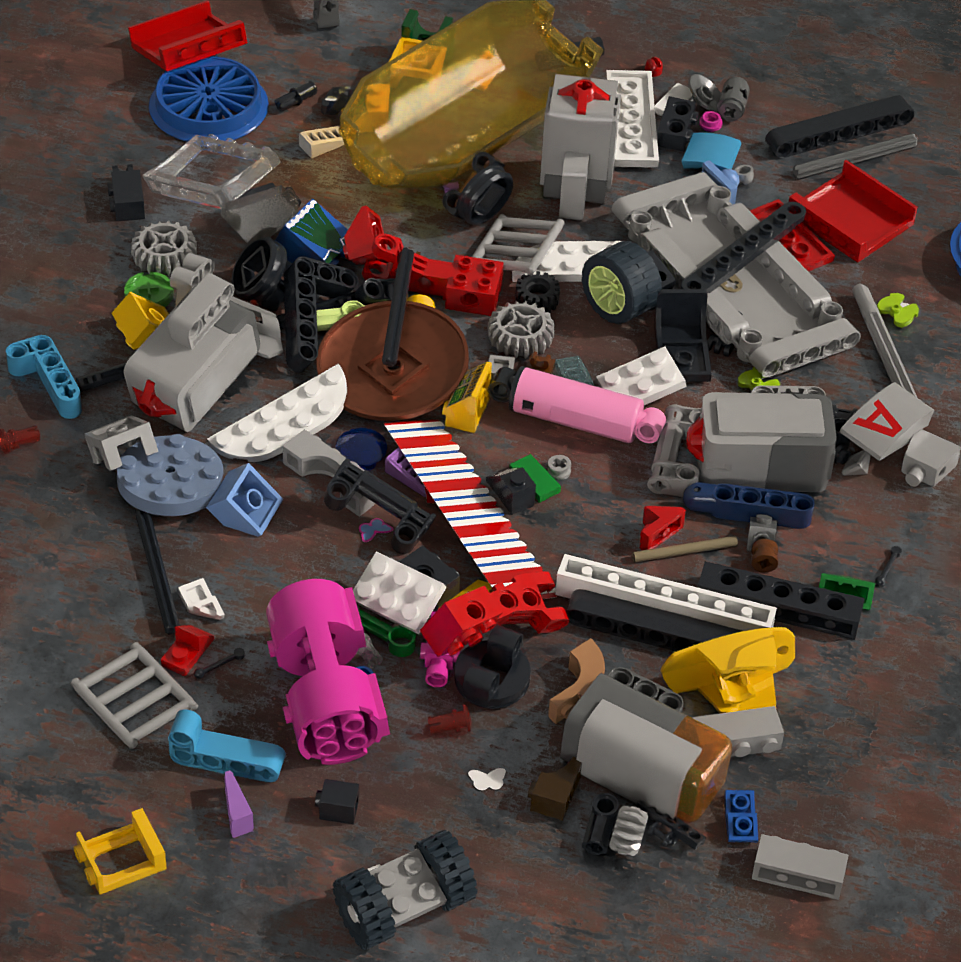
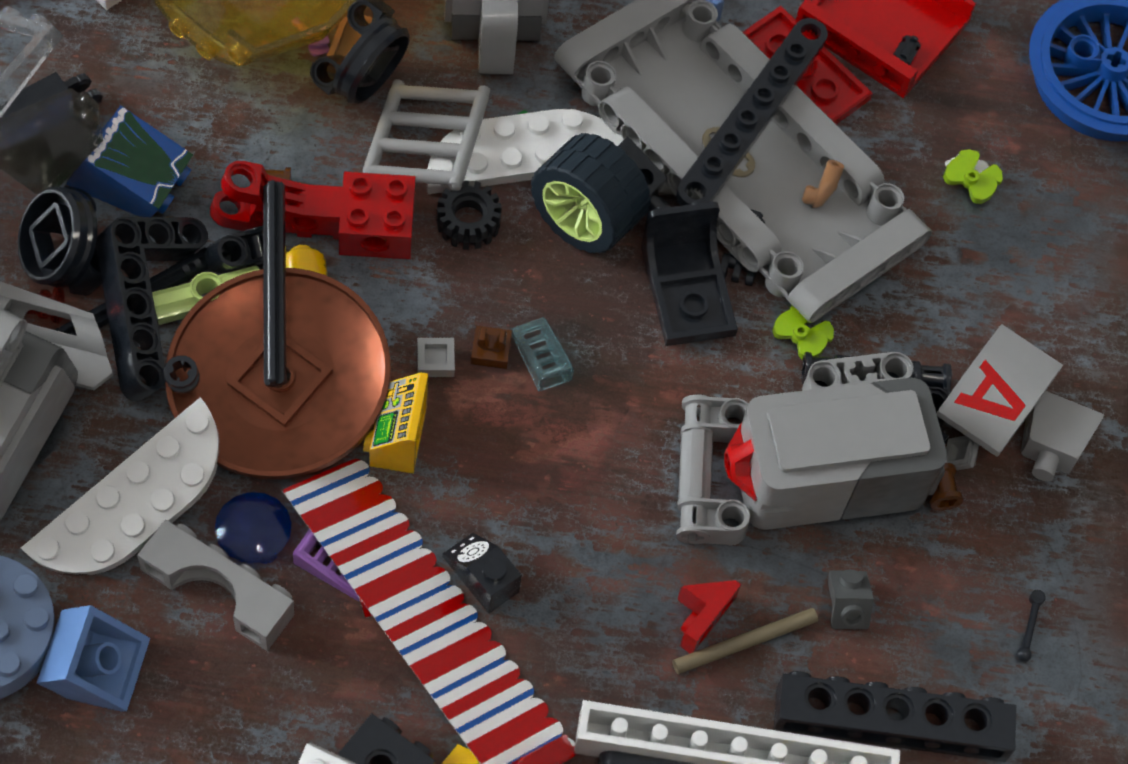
camera: 15 degrees left, 15 degrees up
black piece [324,458,437,554] -> none
red slope [343,205,388,265] -> none
medium blue sticker [359,518,393,542] -> none
light grey gear [487,301,555,359] -> none
bright pink piece [488,366,666,443] -> none
green tile [509,454,561,503] -> none
light grey bush [548,455,571,480] -> none
white plate [596,347,687,405] -> none
dark blue piece [683,482,815,529] -> none
reddish brown wheel [751,539,778,573] -> none
green slope [819,573,875,610] -> none
light grey piece [852,283,917,397] -> none
none -> black bush [164,356,200,394]
none -> medium nougat arm [802,160,844,208]
none -> black piece [893,35,921,65]
none -> reddish brown bush [929,463,964,511]

